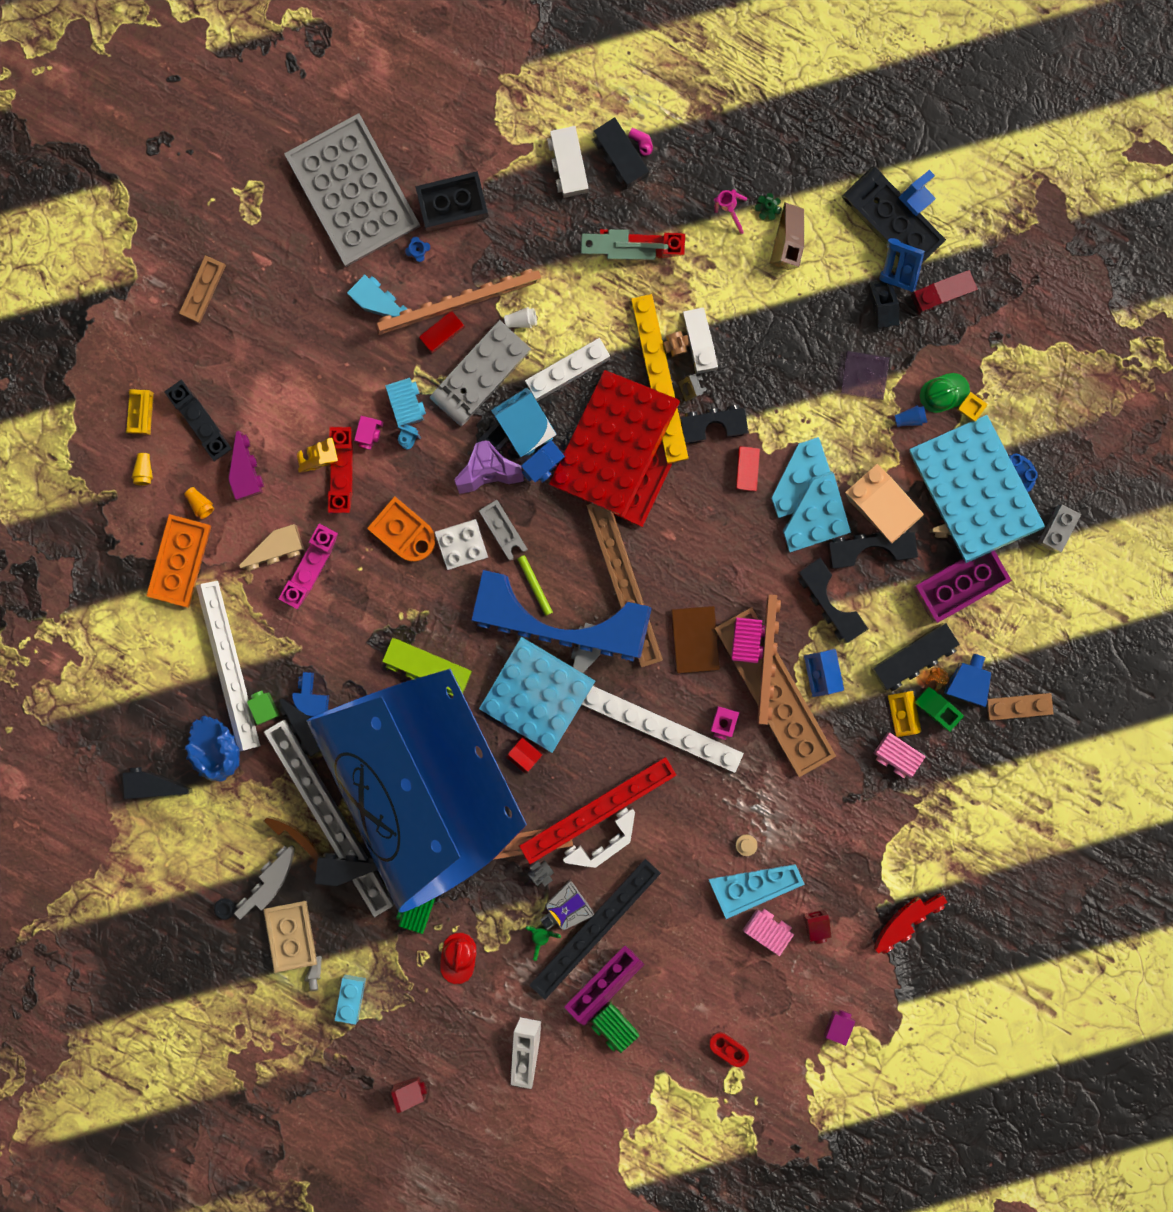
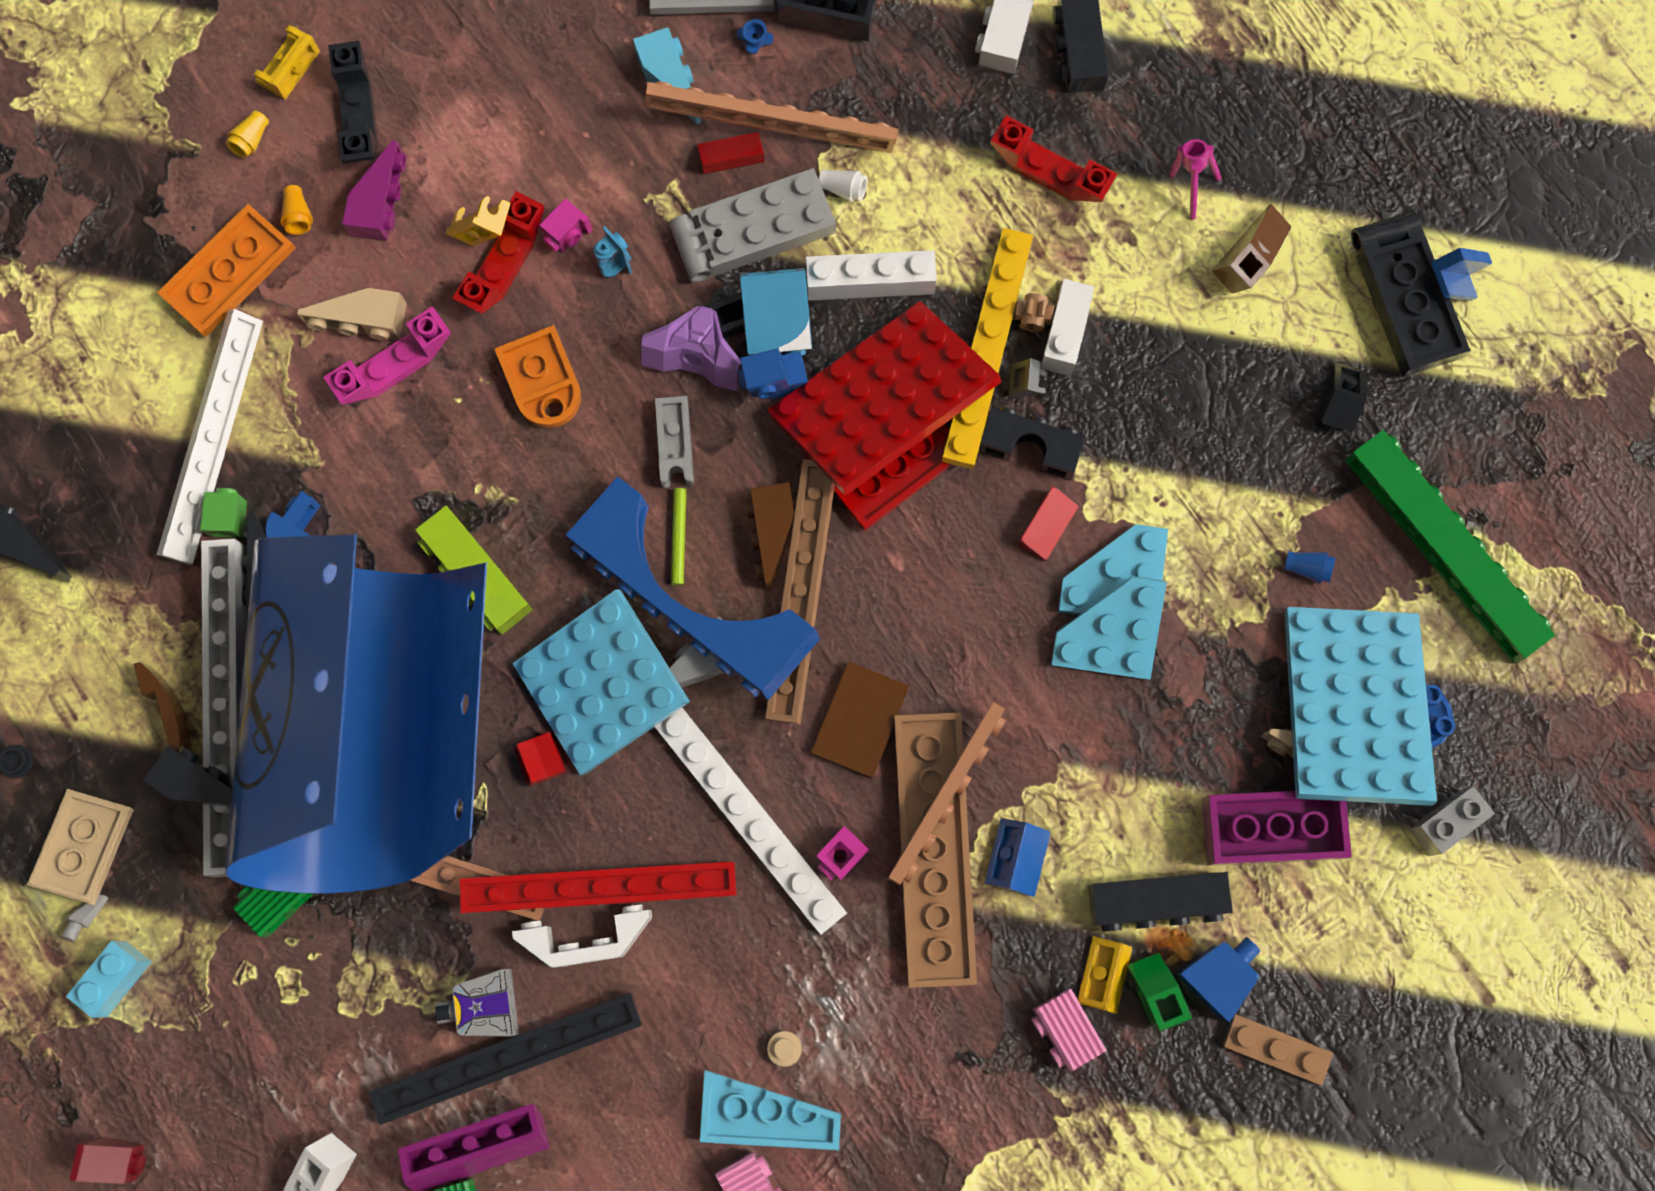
camera: 25 degrees right, 10 degrees down
blue hair [185,716,240,782] -> none
light grey slope [234,845,295,919] -> none
medium azure brick [385,378,426,427] -> none
white hinge [435,519,488,570] -> none
red piece [440,933,476,984] -> none
green plant [525,926,561,961] -> none
dark grey gear [528,860,554,886] -> none
sand green piece [581,229,668,260] -> none
dark pink arm [628,127,653,156] -> none
dark pink brick [731,617,766,663] -> none
dark green plant [755,193,782,221] -> none
black arch [797,558,868,643] -> none
black arch [827,529,918,569] -> none
clear purple tile [841,351,890,400] -> none
light nougat slope [845,464,924,543] -> none
blue plate [879,238,925,292] -> none
slope [911,270,978,315] -> none
green piece [920,373,970,413] -> none
yellow plate [957,392,988,422] -> none
none -> reddish brown slope [745,482,795,590]
none -> green brick [1345,429,1555,664]

